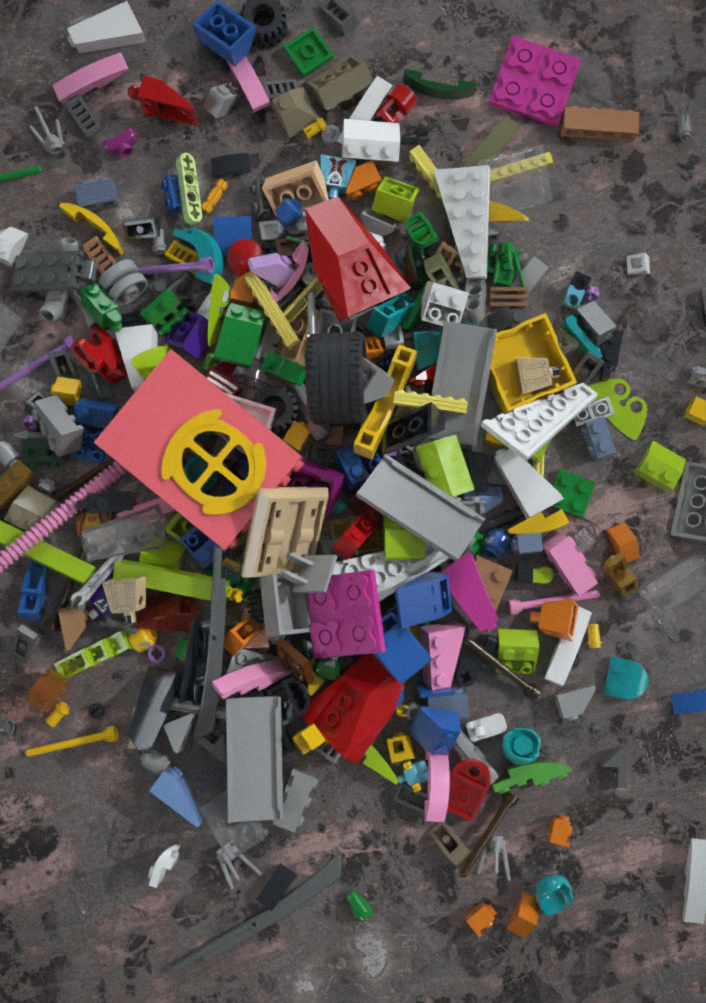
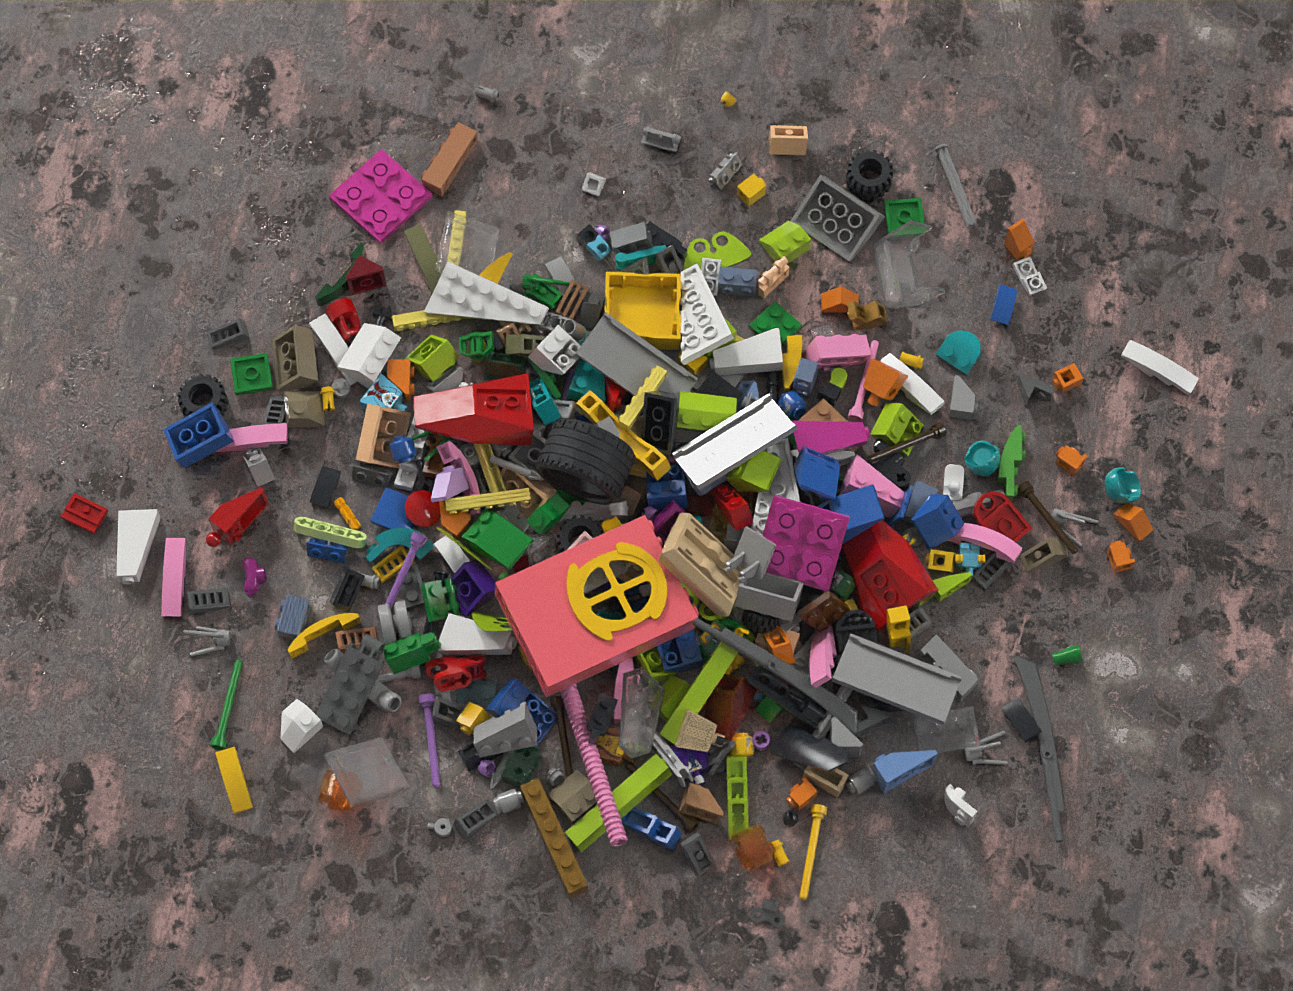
camera: 65 degrees left, 15 degrees down
tan torso [512,357,560,397] -> none
none -> dark red slope [346,255,387,295]
none -> medium lavender hinge [642,506,658,521]
none -> light nougat plate [758,257,789,299]
none -> orange brick [786,776,818,811]
none -> orange brick [1052,363,1084,393]

